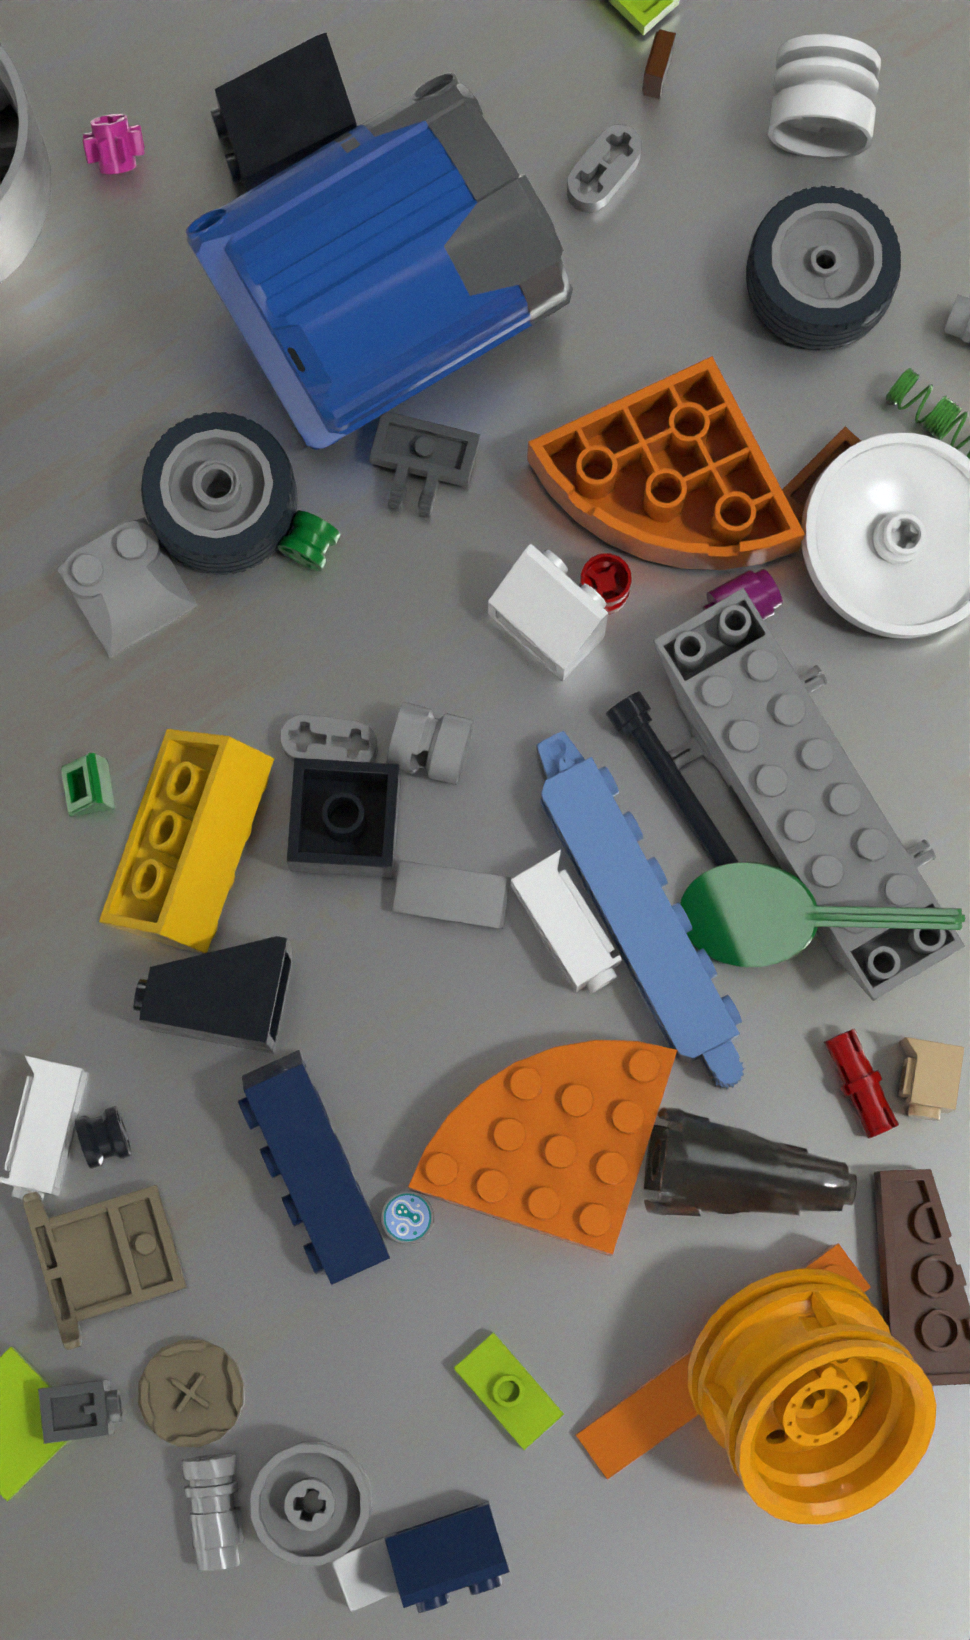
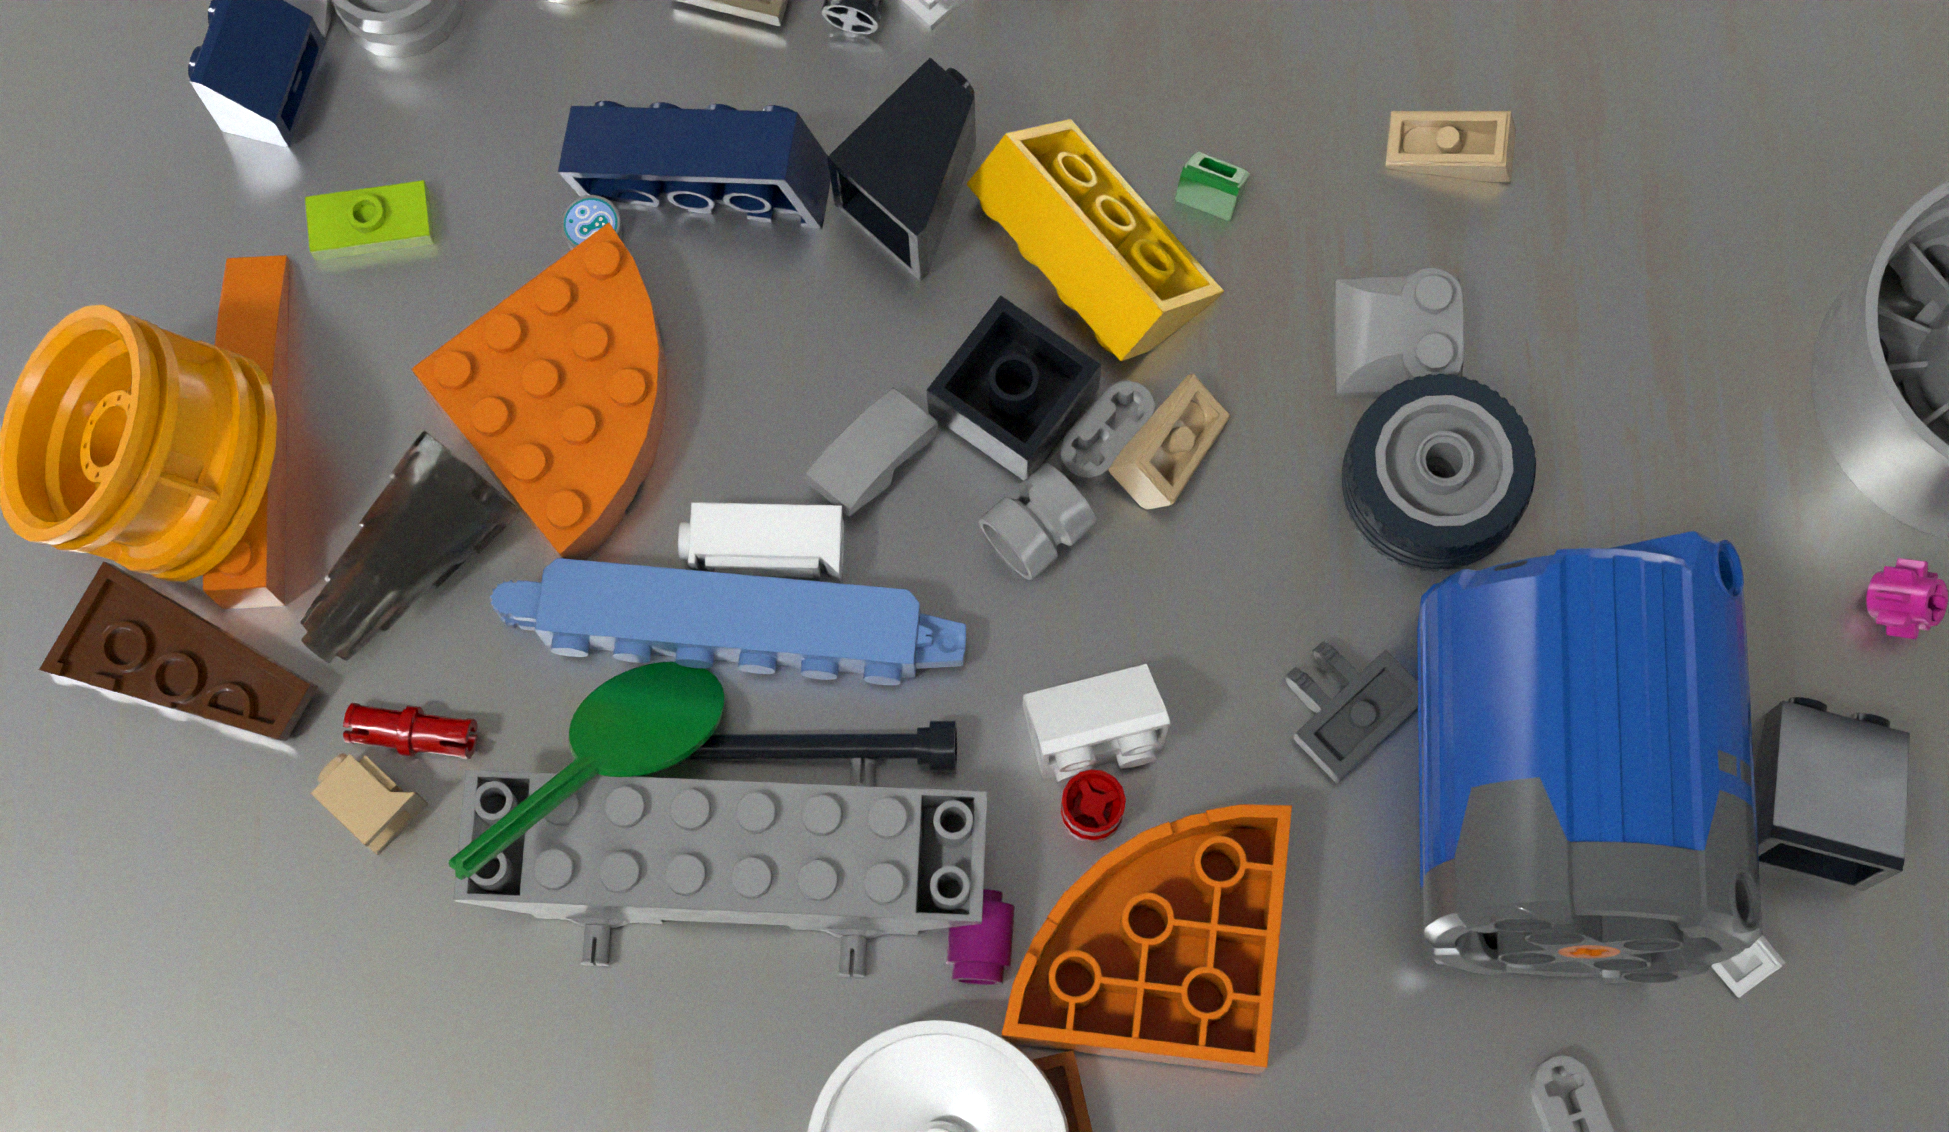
camera: 125 degrees right, 5 degrees down
green wheel [277,510,341,572] -> none
none -> tan slope [1108,374,1231,509]

